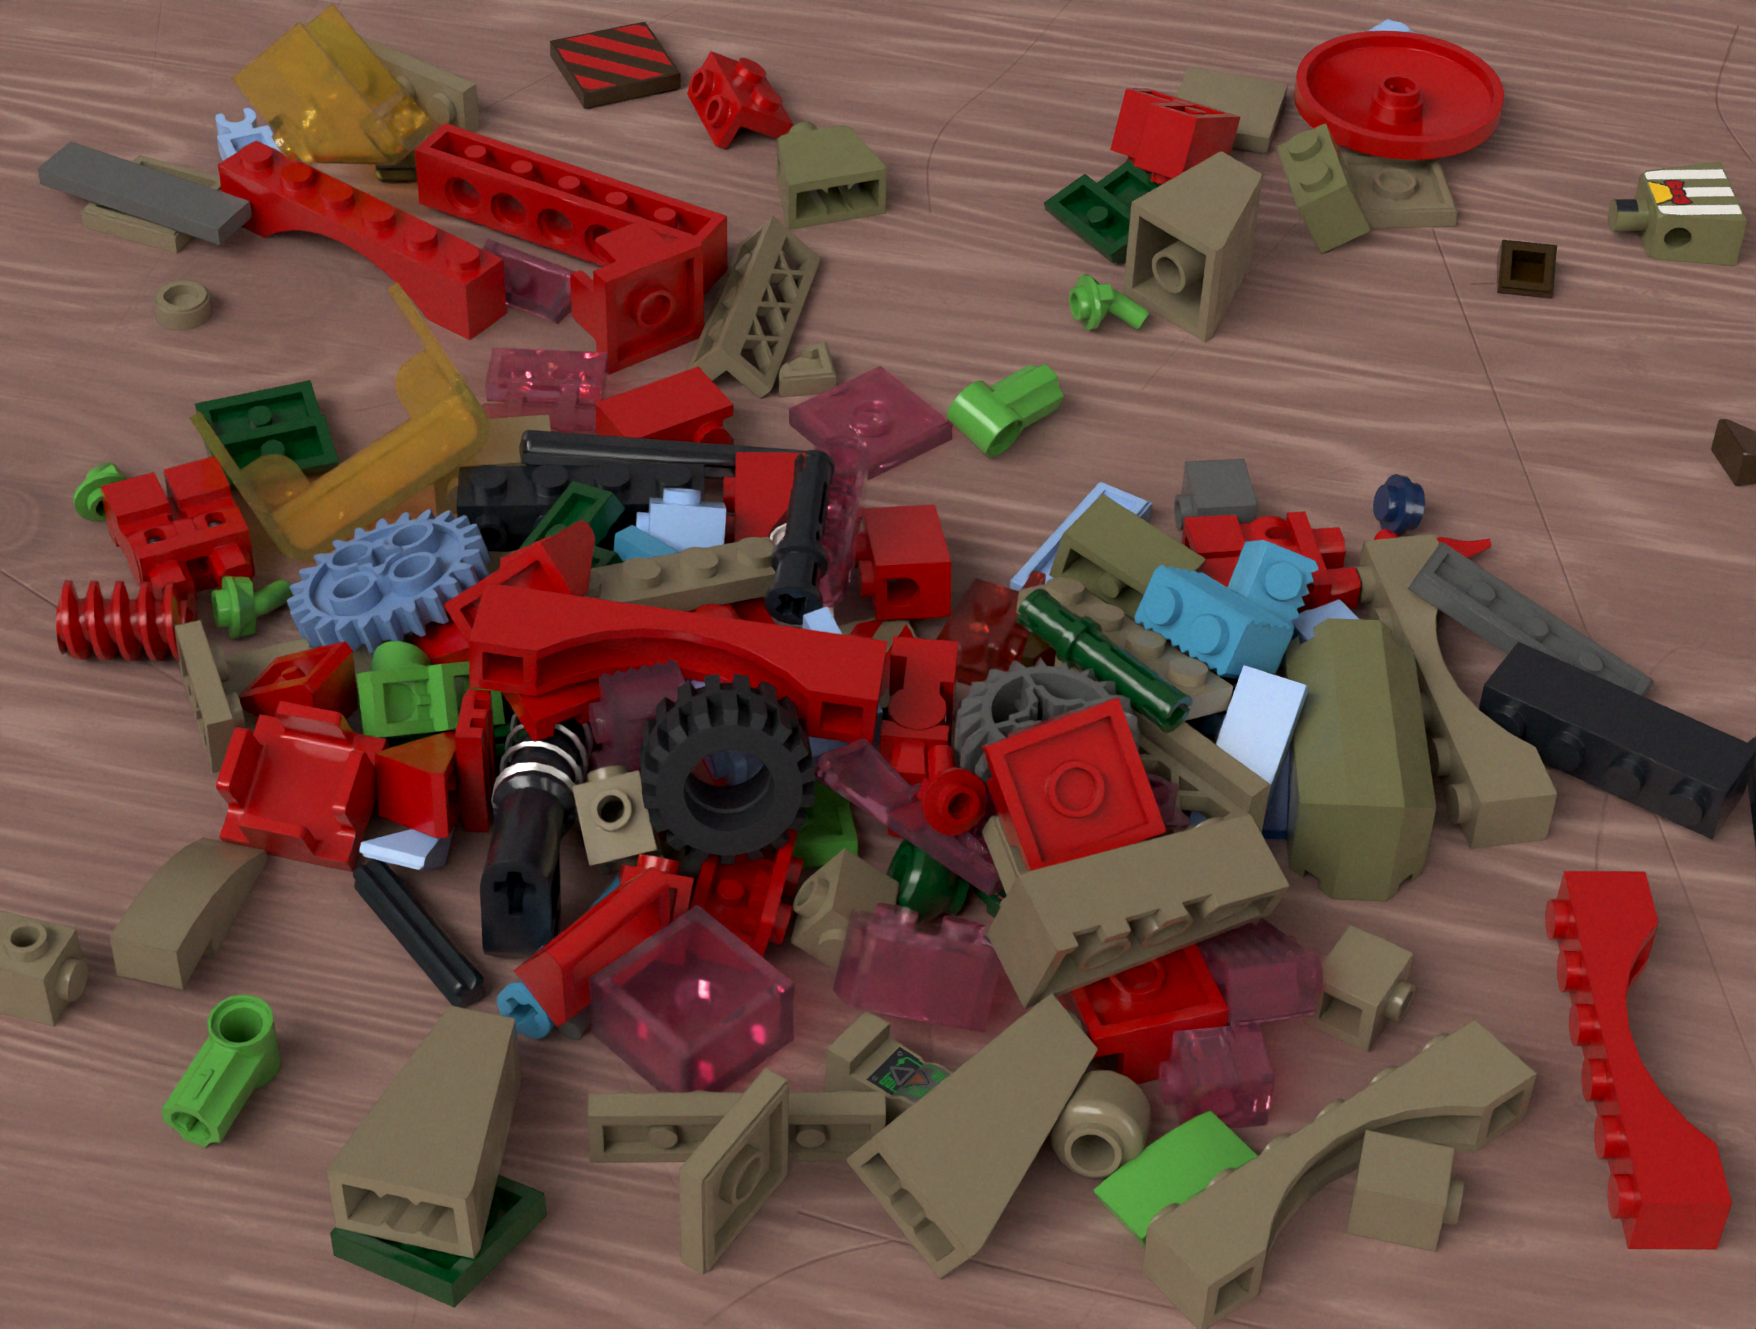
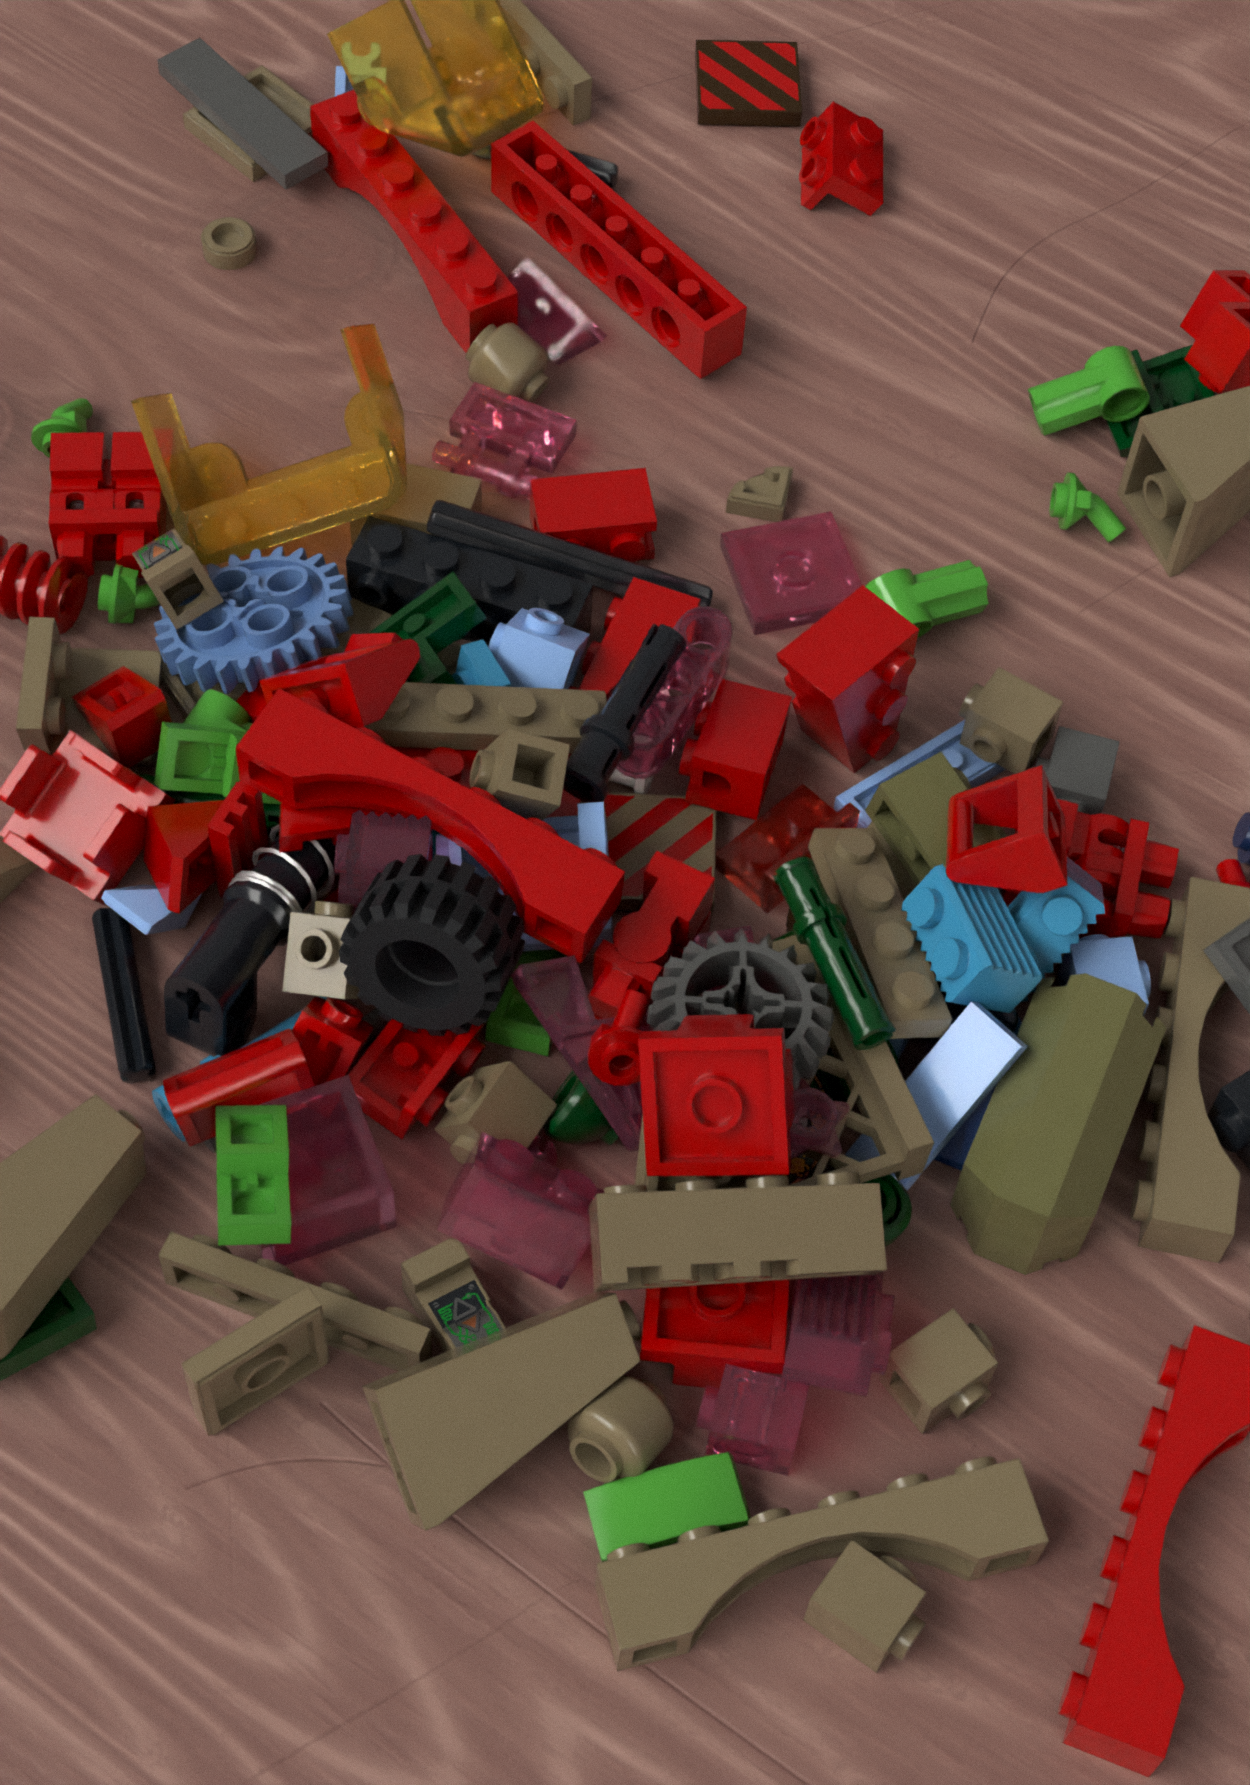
camera: 20 degrees right, 15 degrees up
dark green slope [195,380,339,491] -> none
red panel [570,222,704,375] -> none
dark tan fence [686,216,821,399] -> none
olive torso [777,122,887,230] -> none
none -> dark tan leg [132,528,224,630]
none -> bright green slope [215,1105,291,1246]
none -> dark tan head [465,323,550,408]
none -> dark tan brick [469,728,570,820]
none -> red wedge [776,585,919,774]
none -> red tile [946,765,1068,893]
none -> dark tan brick [959,667,1063,774]
none -> bright green piece [1028,346,1150,436]

